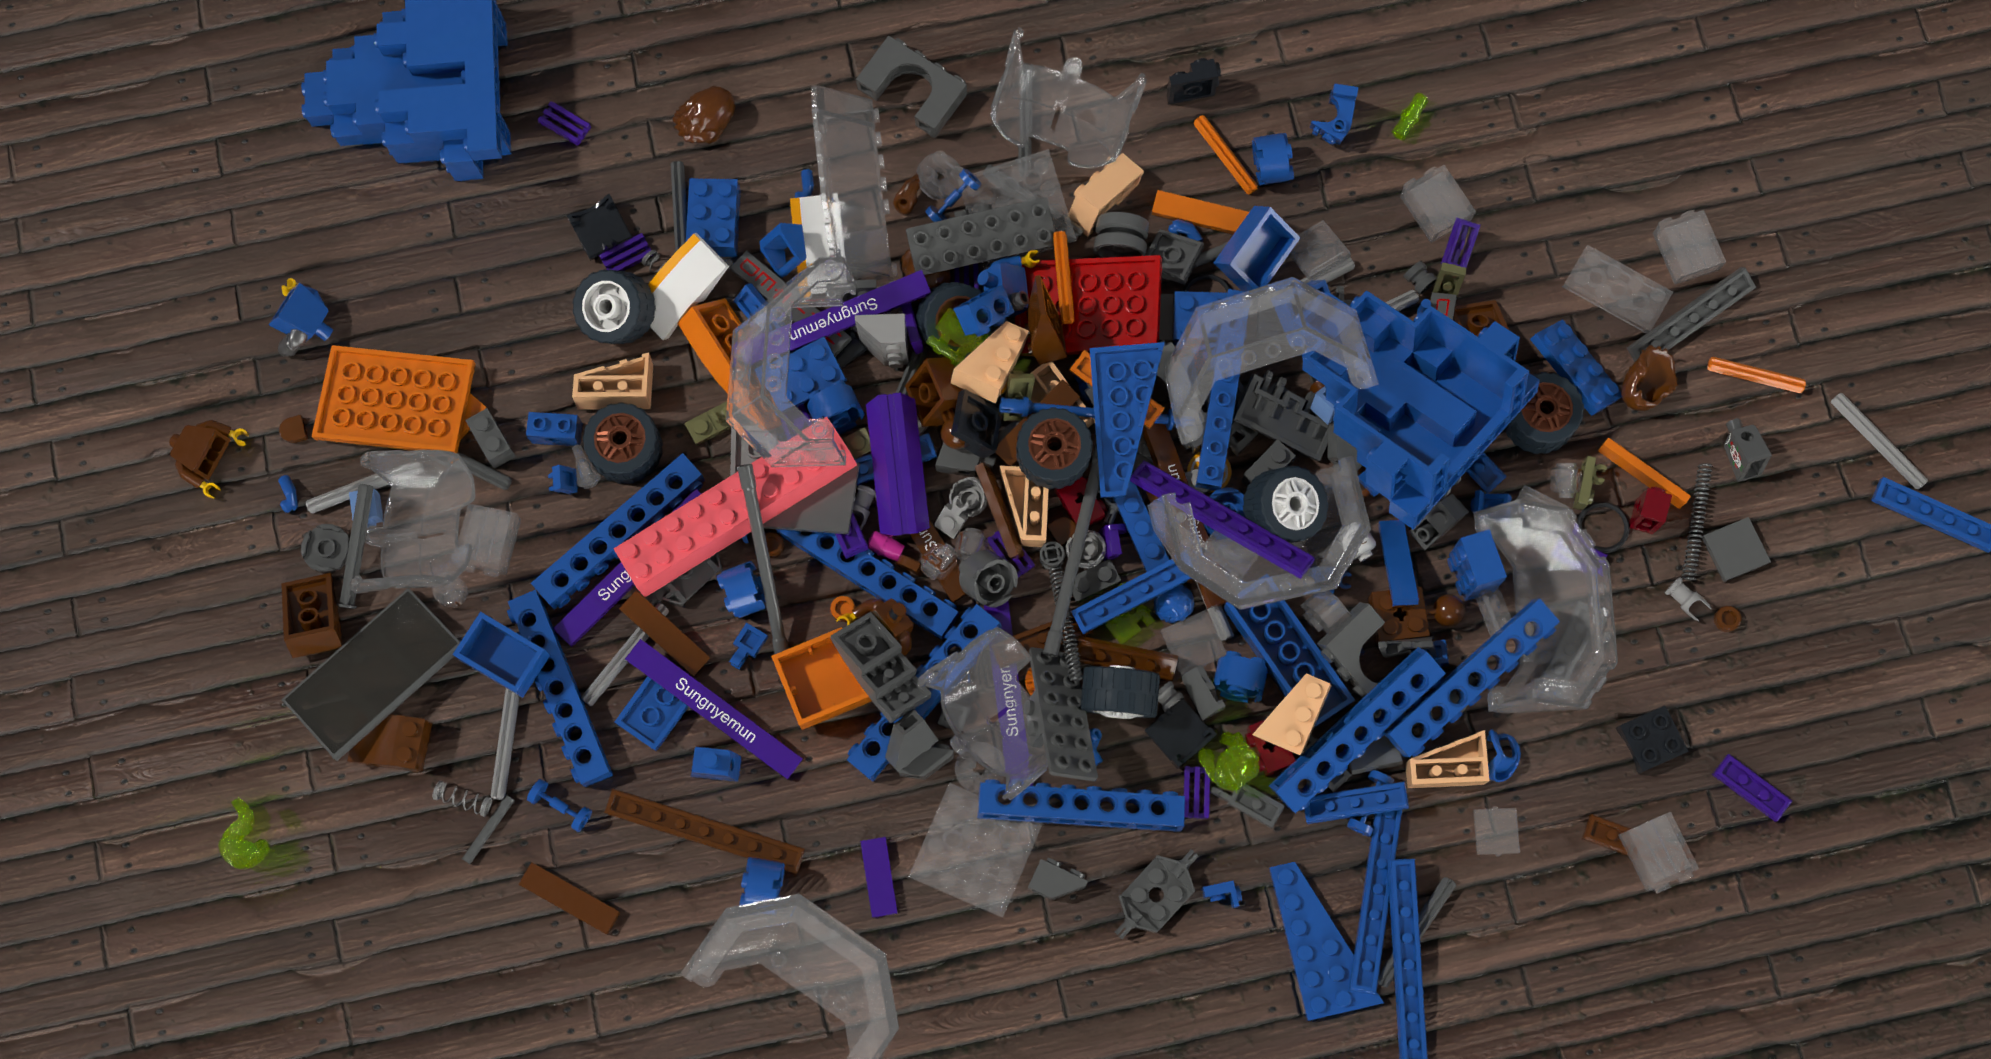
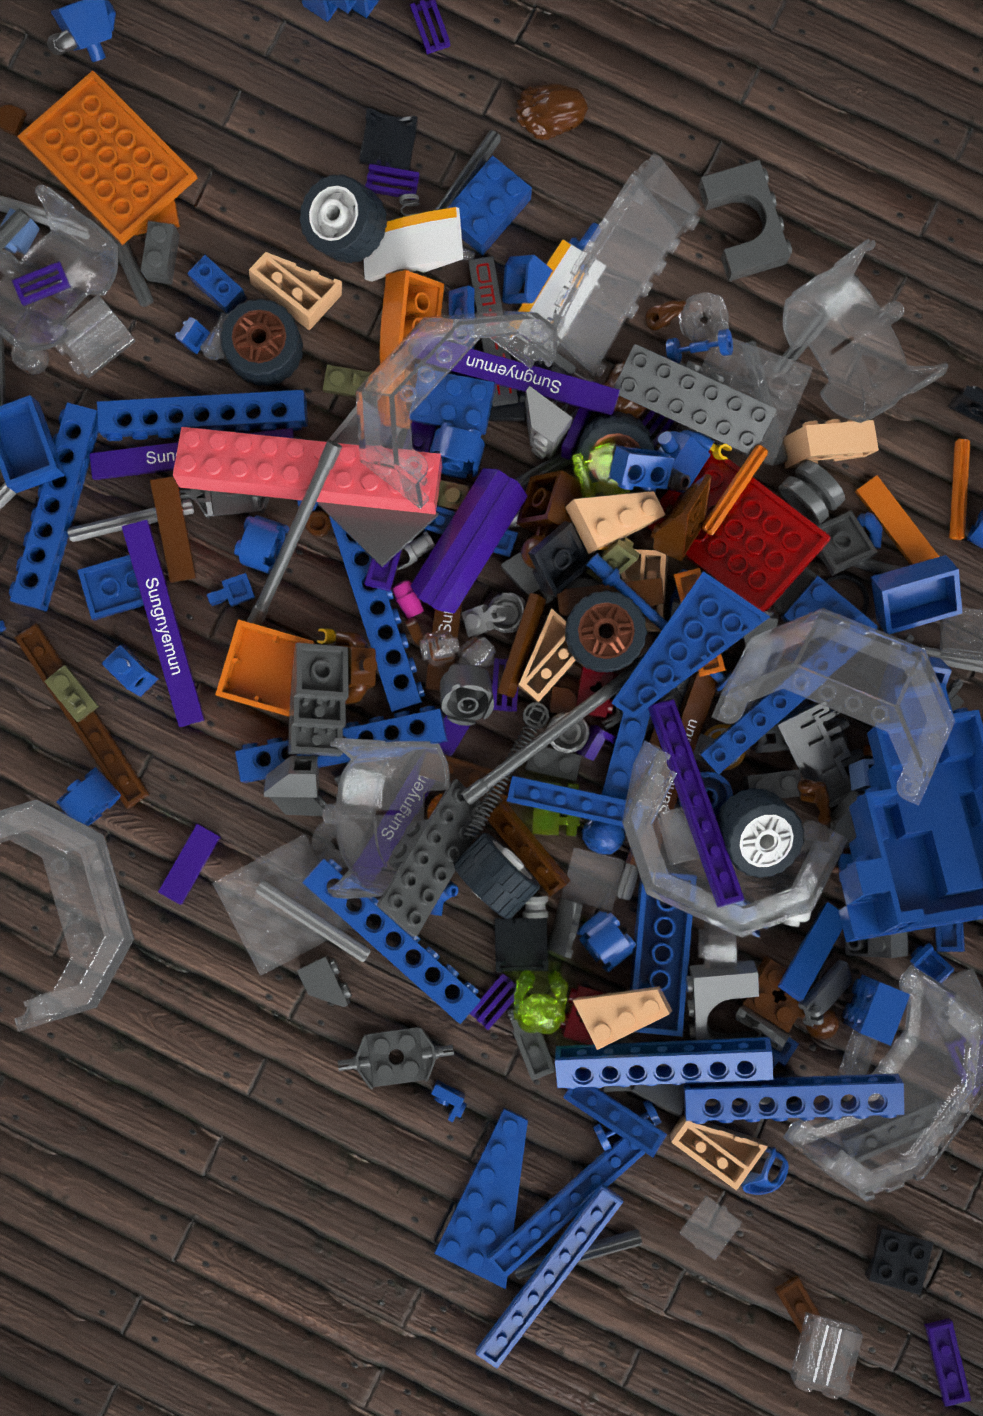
camera: 35 degrees right, 10 degrees up
orange tile [830,596,856,622] -> none
none -> dark purple tile [12,261,71,306]
none -> olive plate [44,665,99,722]
none -> light grey axle [256,881,370,962]
none -> reddish brown piece [797,779,832,825]
none -> dark grey hinge [798,960,853,1027]

